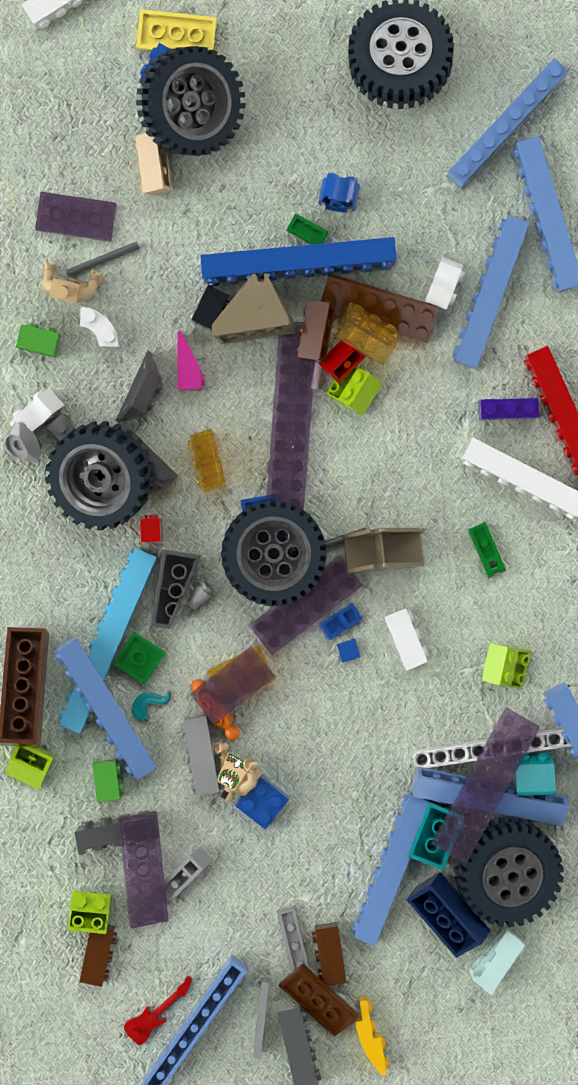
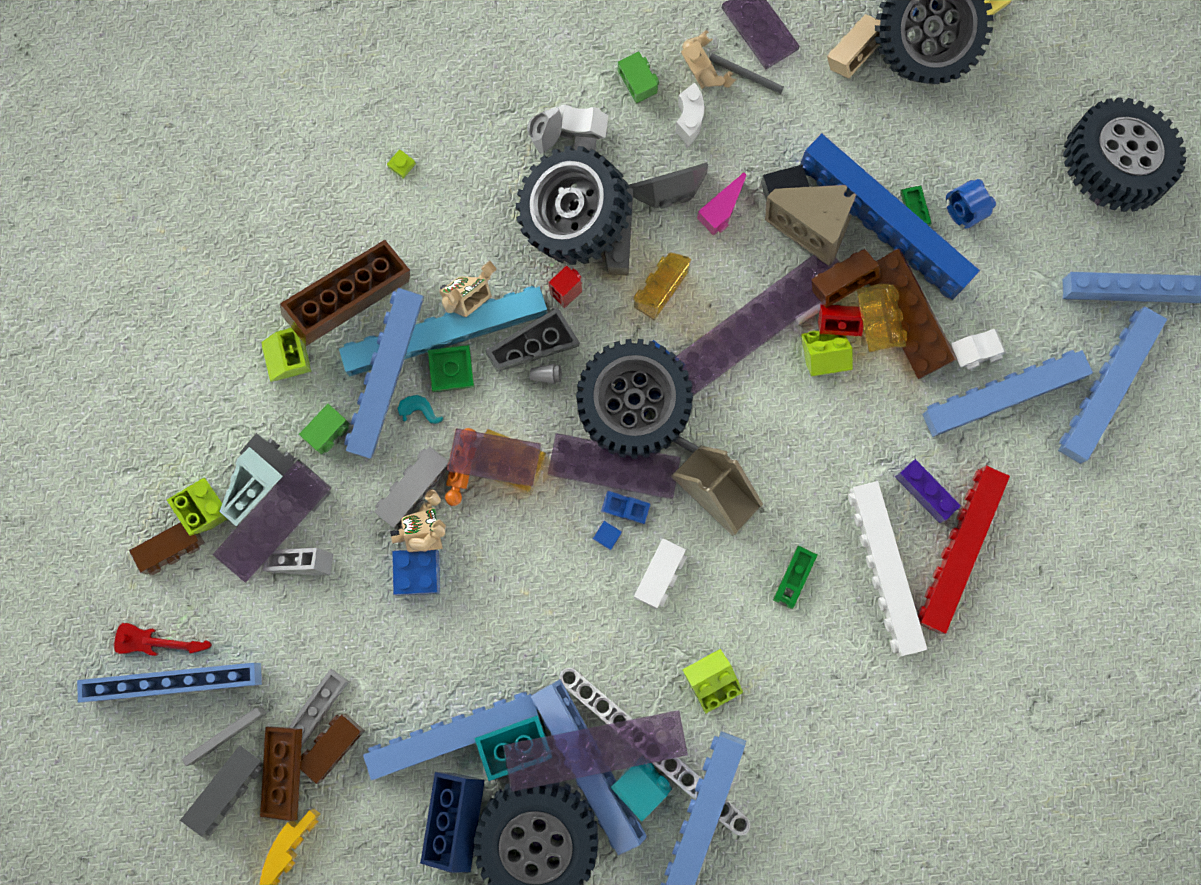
camera: 55 degrees right, 10 degrees down
none -> light aqua wedge [220,447,283,526]
none -> tan torso [439,261,497,317]

